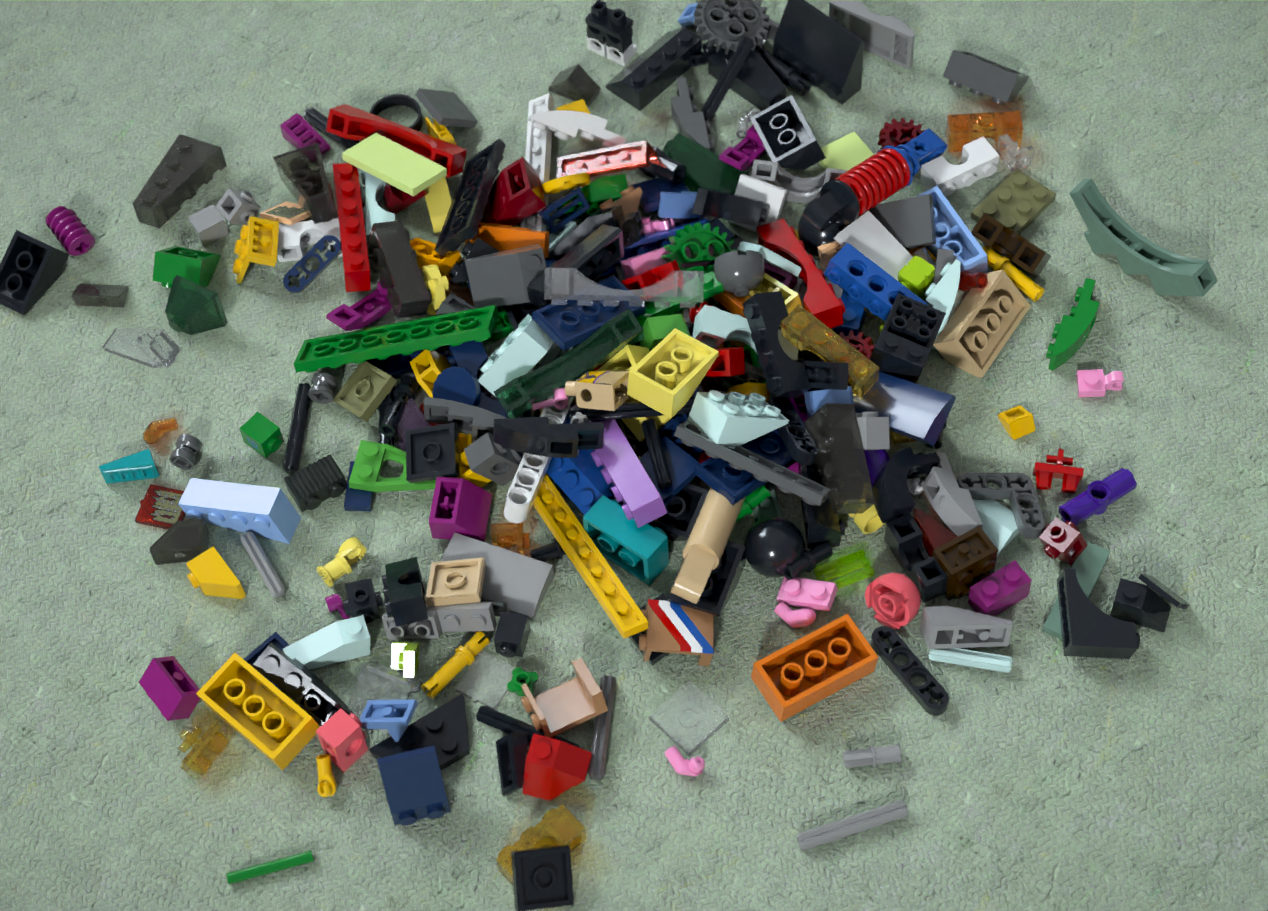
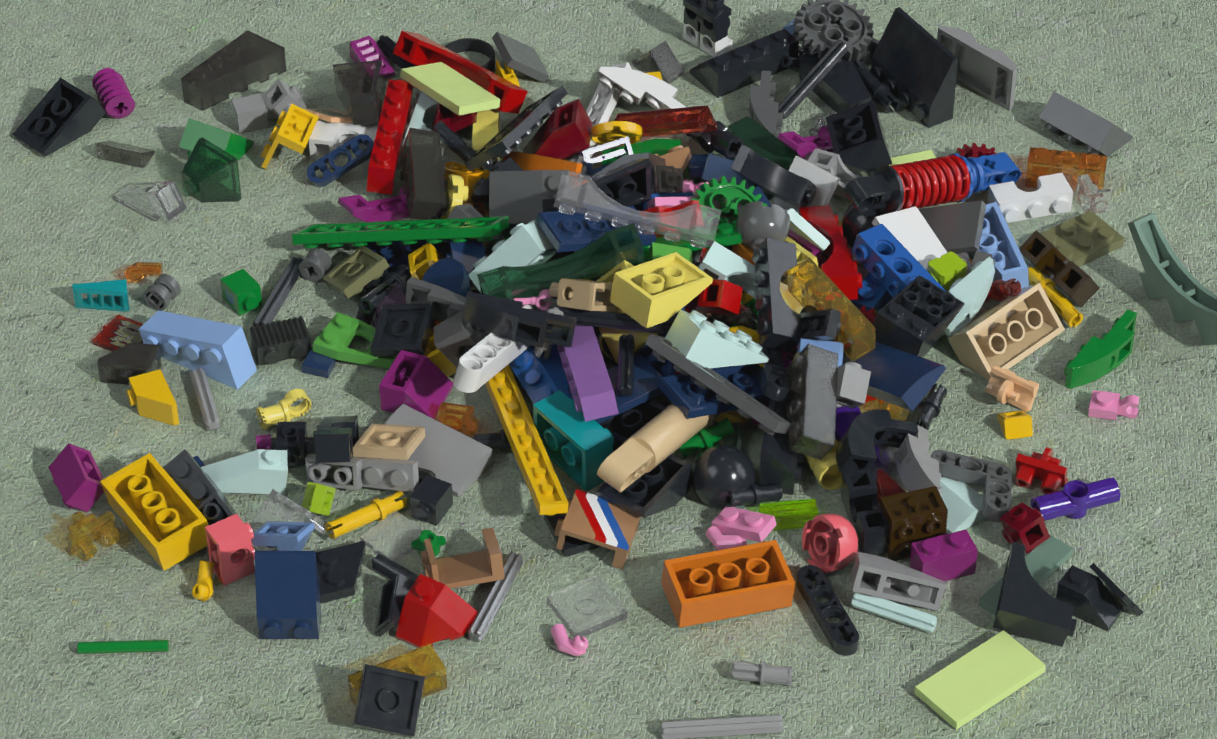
camera: 10 degrees right, 15 degrees down
none -> black pin [431,121,493,171]
none -> yellowish green tile [914,630,1046,730]
none -> light nougat hips [985,365,1039,412]

